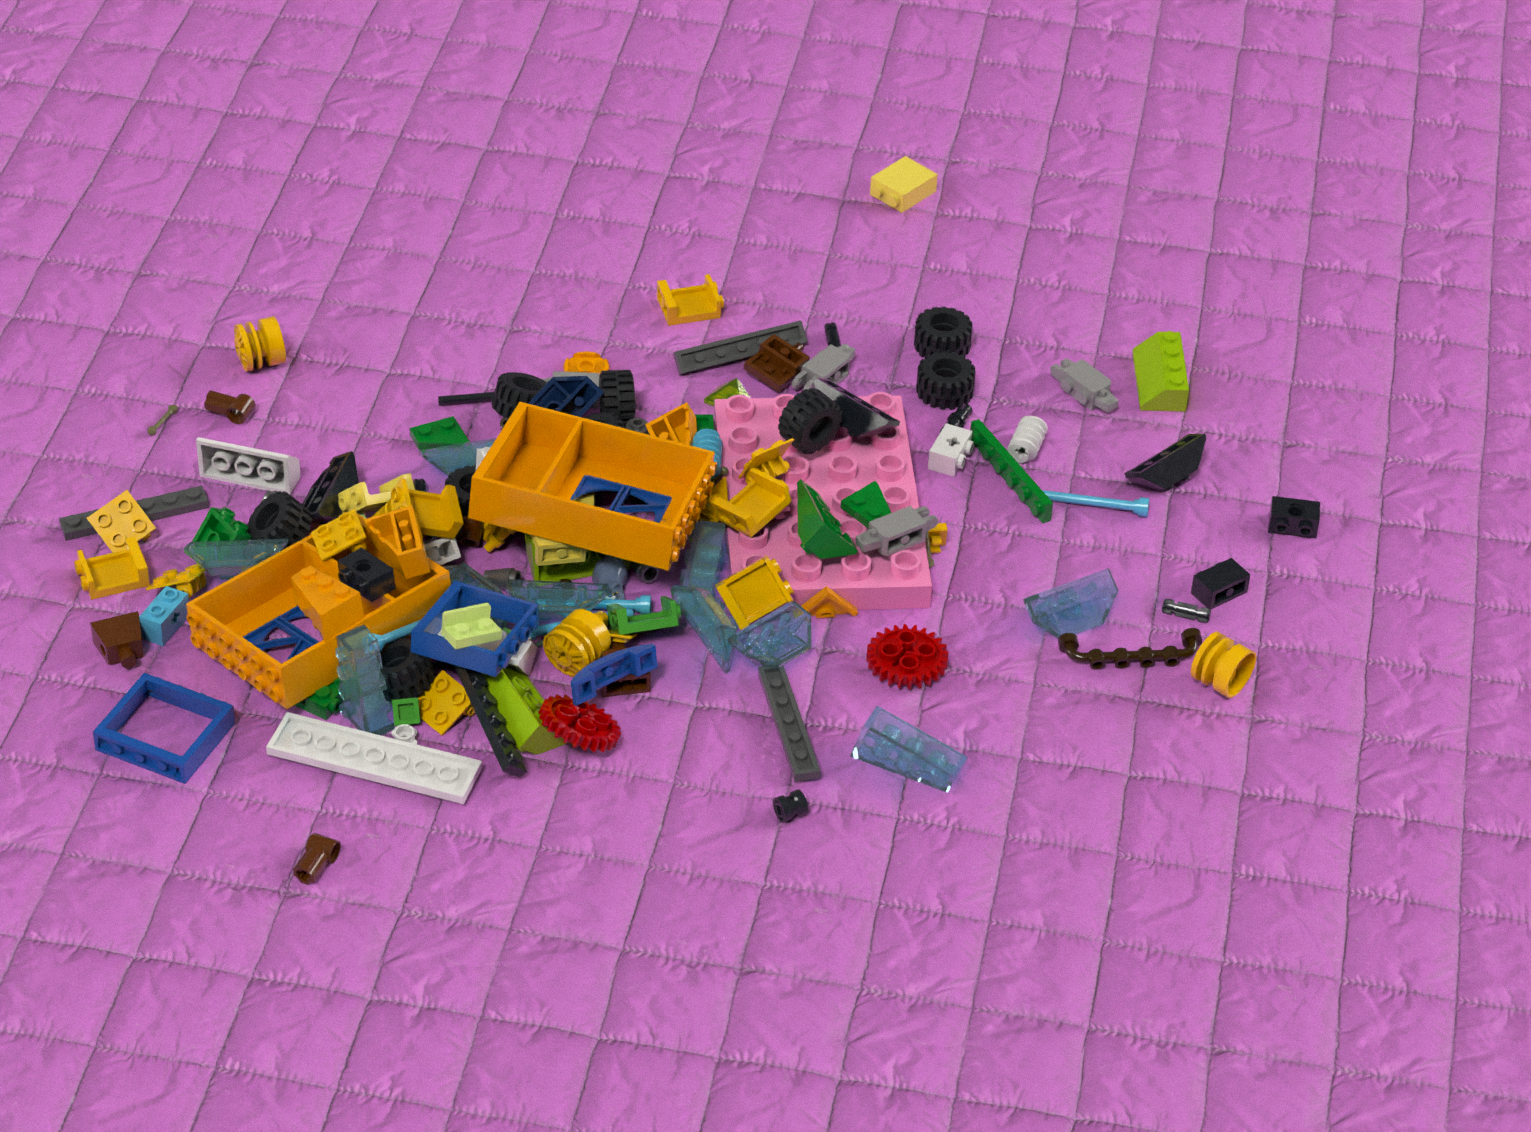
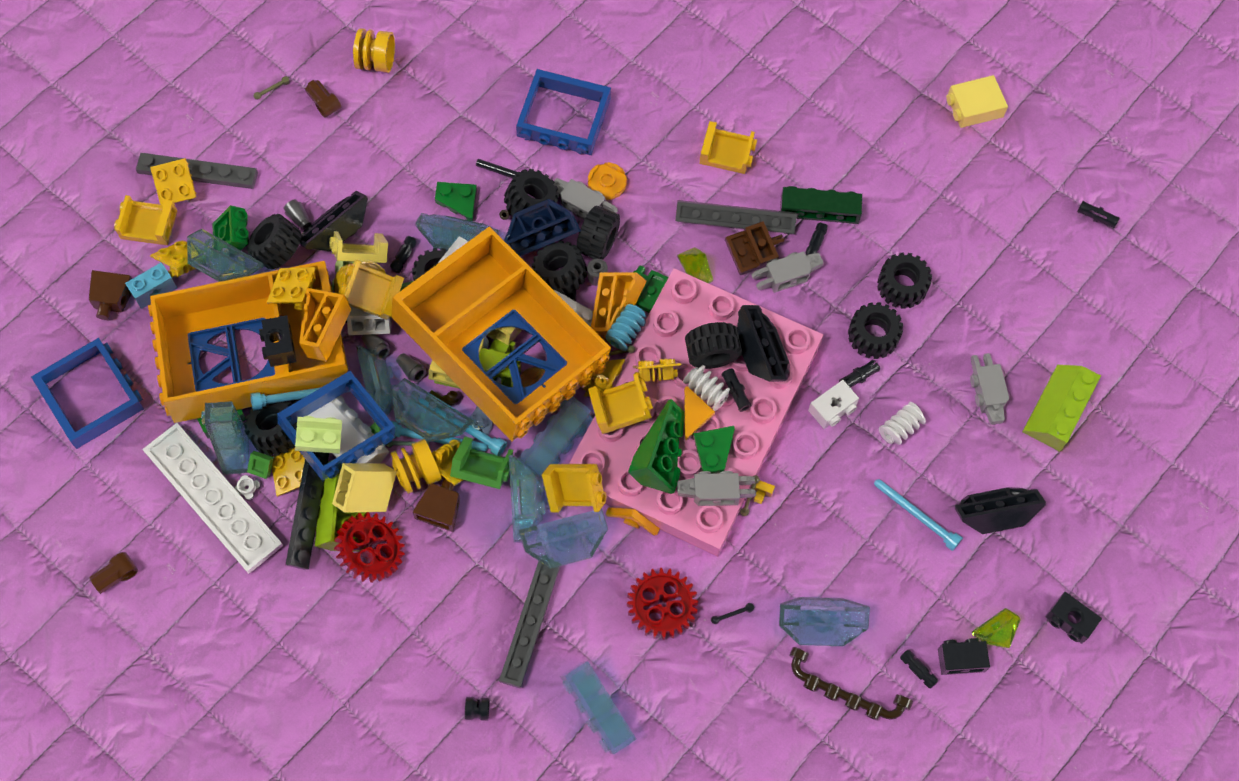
camera: 30 degrees right, 25 degrees up
white slope [196,437,301,495] -> none
light orange wedge [291,565,364,641] -> none
blue slope [571,644,658,706] -> none
green plate [970,419,1053,523] -> none
yellow wheel [1190,631,1257,698] -> none
none -> light yellow brick [332,463,397,513]
none -> blue window [516,69,611,155]
none -> white piece [683,365,730,411]
none -> light orange tile [684,386,715,440]
none -> black hinge [711,603,754,624]
none -> black pin [721,368,752,412]
none -> dark green brick [780,186,862,224]
none -> clear neon green slope [972,608,1020,648]
none -> black pin [1077,201,1120,228]

